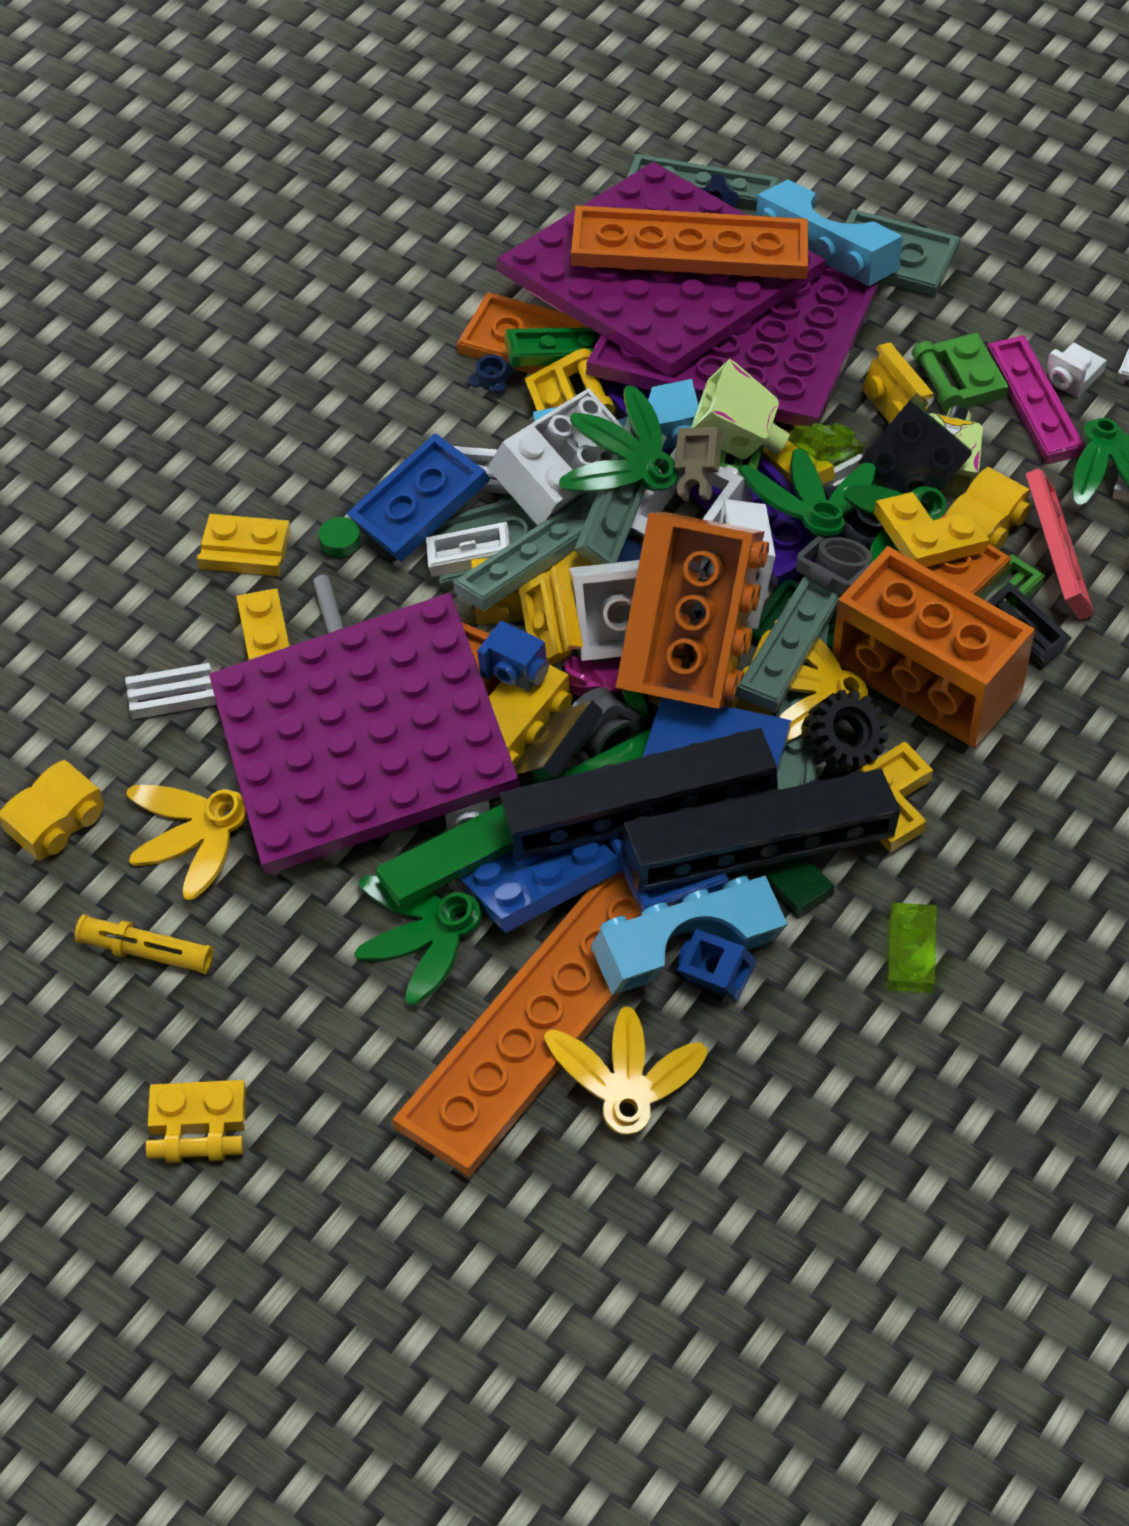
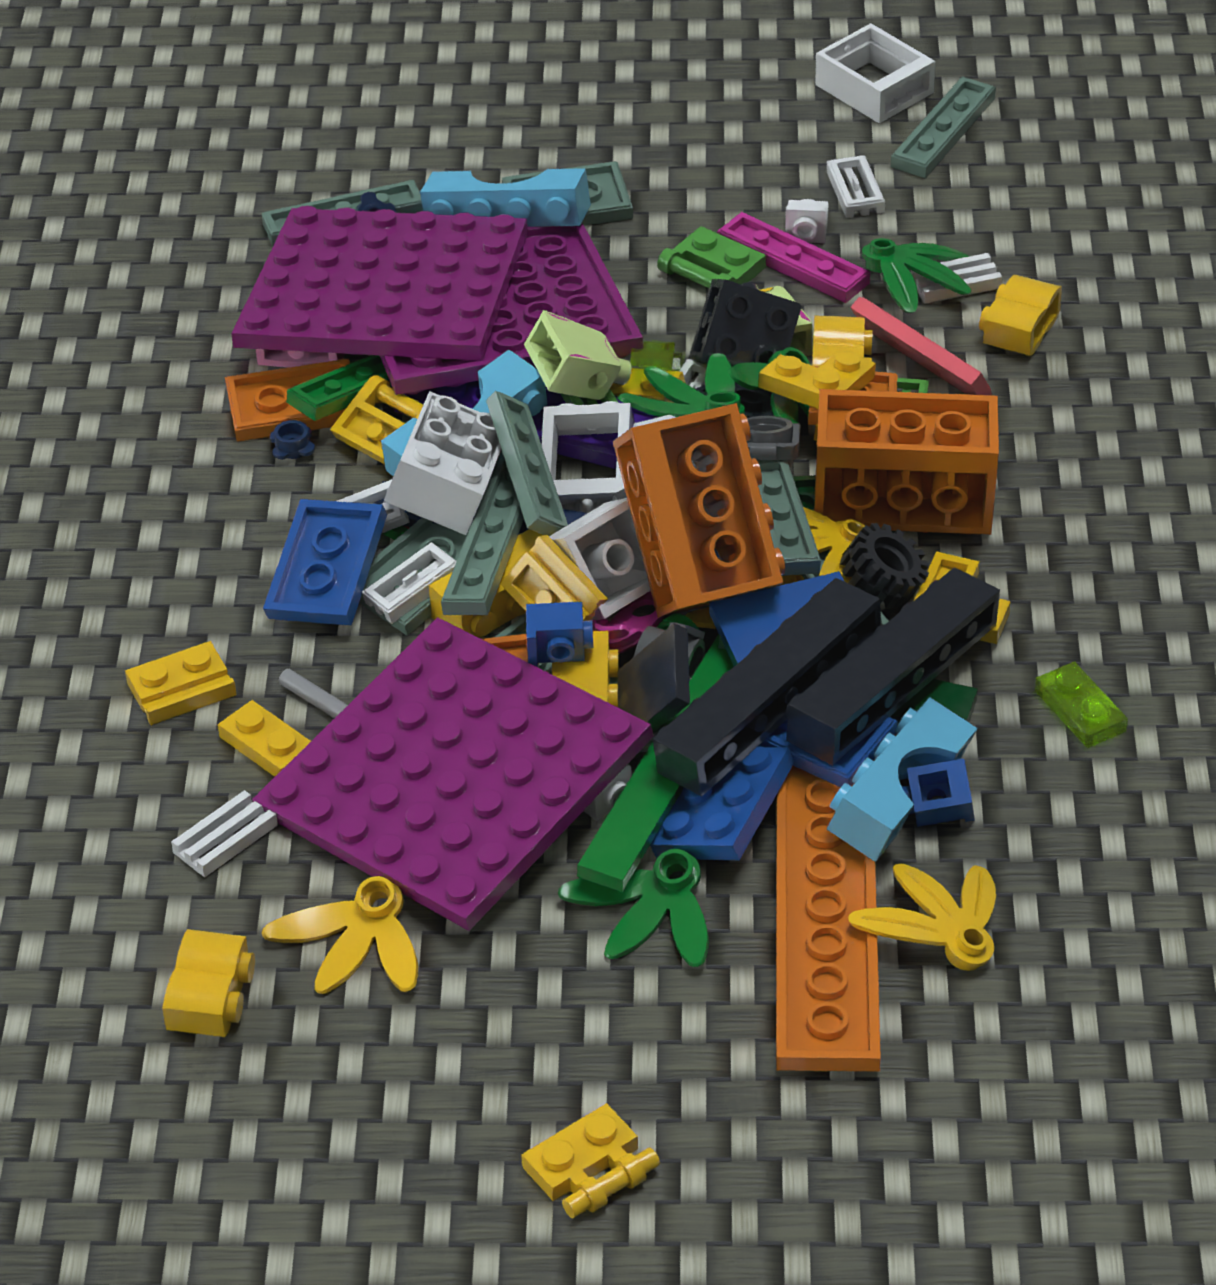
camera: 35 degrees left, 10 degrees down
yellow pin [74,914,214,974] -> none
green tile [318,517,361,557] -> none
green plant [559,385,678,492] -> none
orange plate [571,205,808,280] -> none
dark tan plate [674,427,723,501] -> none
yellow plate [862,343,934,424] -> none

